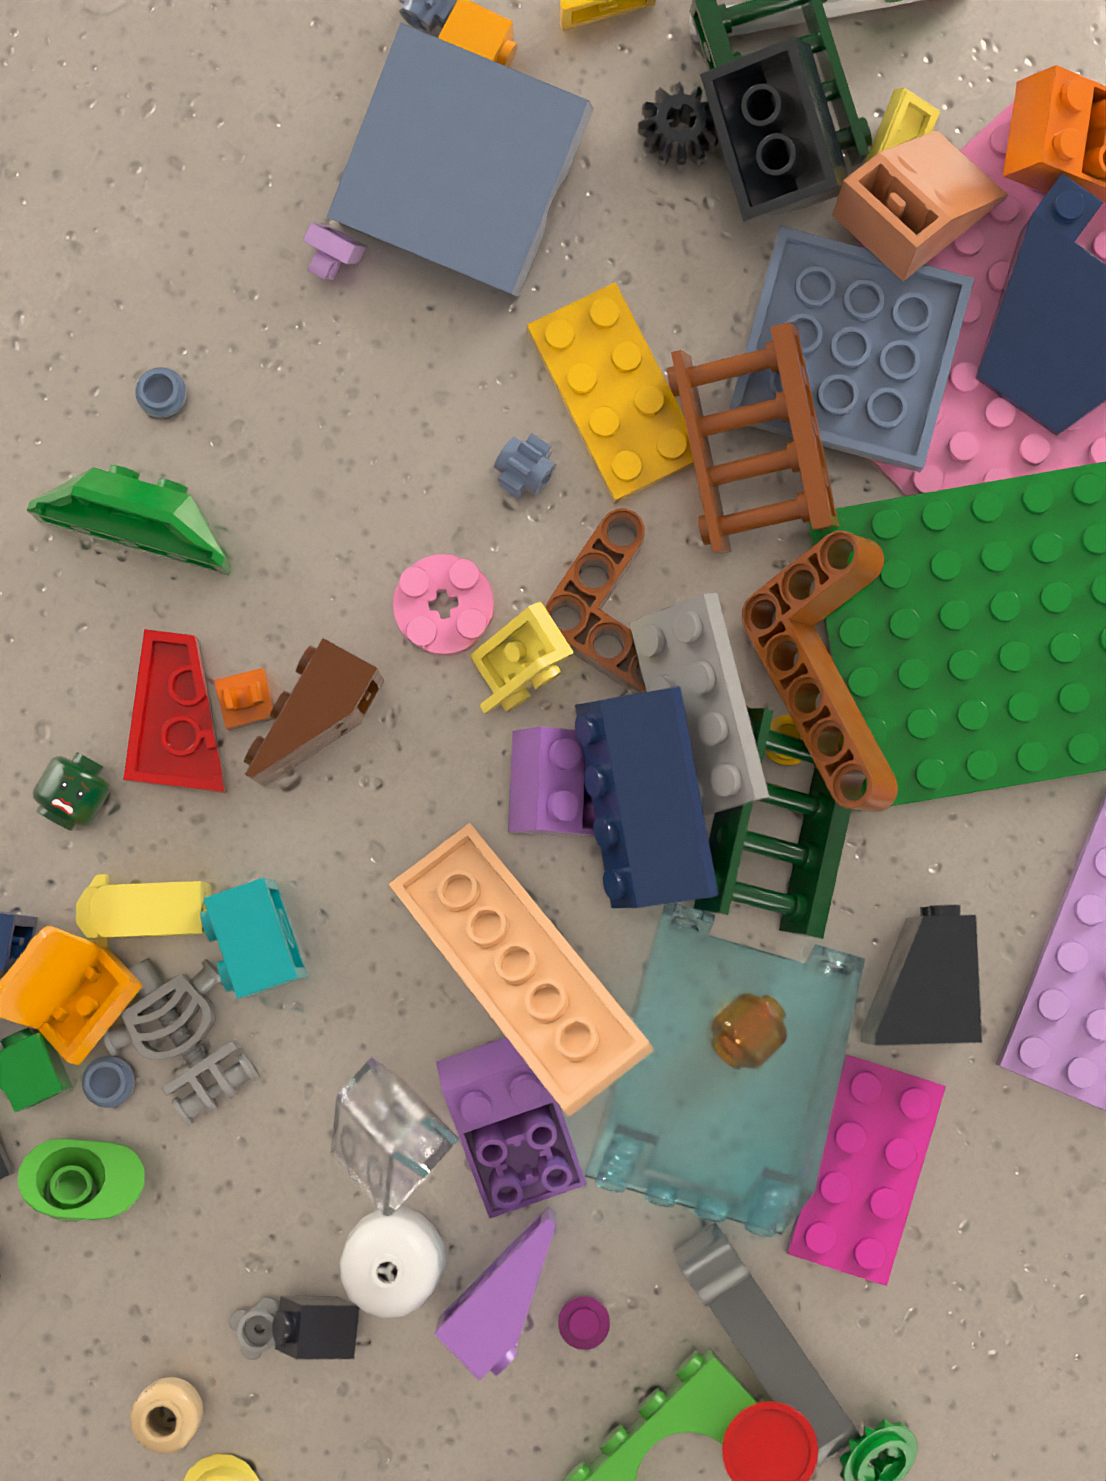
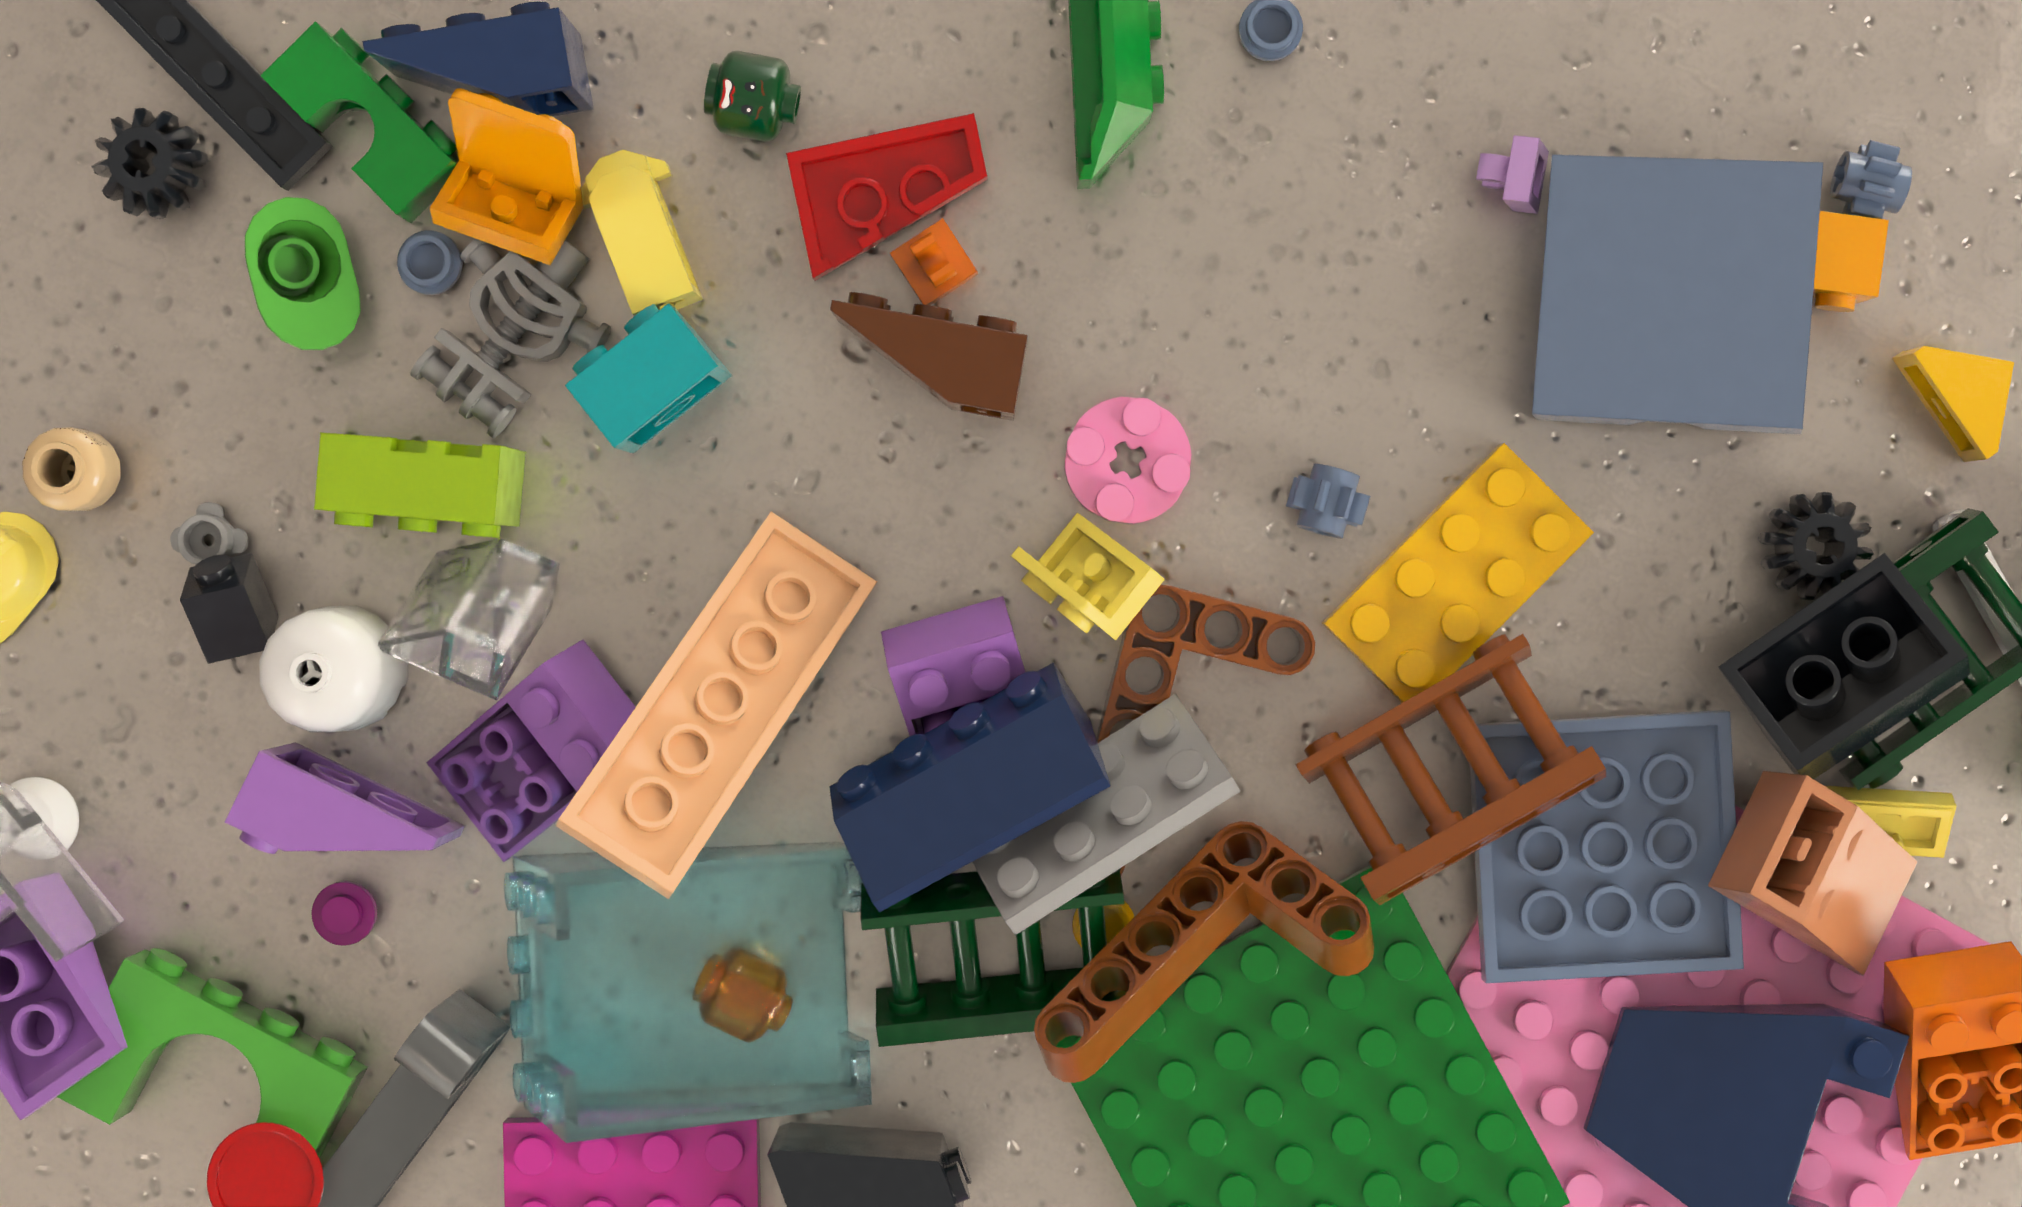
camera: 70 degrees right, 5 degrees up
none -> lime wedge [314,432,526,538]

